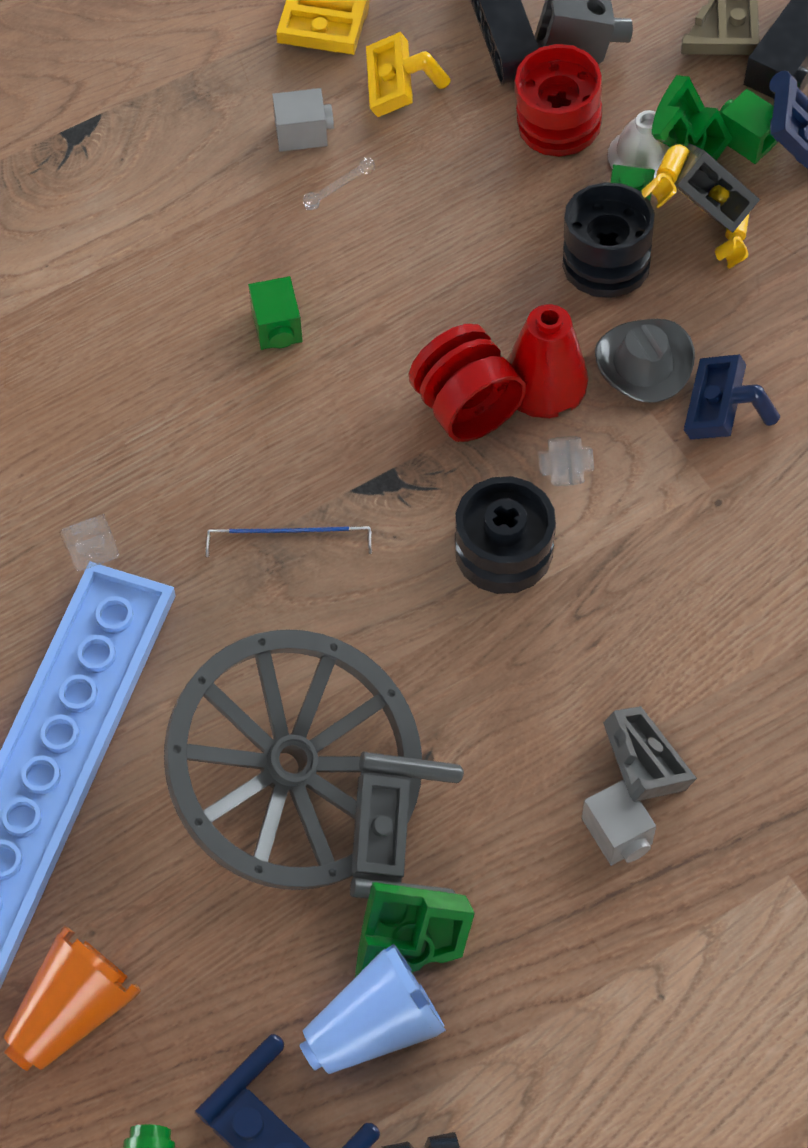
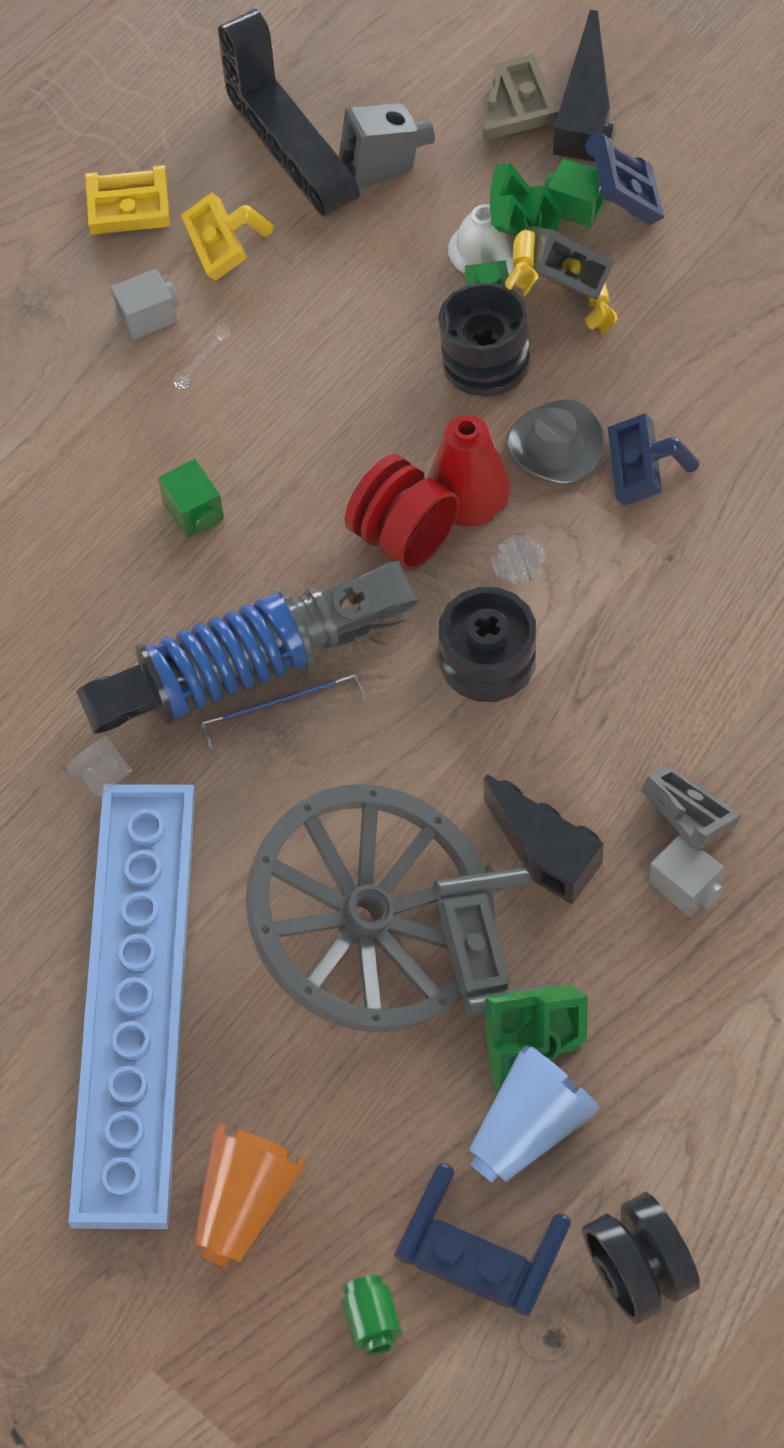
camera: 15 degrees left, 0 degrees up
red wheel [515,44,602,157] -> none
none -> piece [76,561,418,734]
none -> black slope [484,774,604,904]

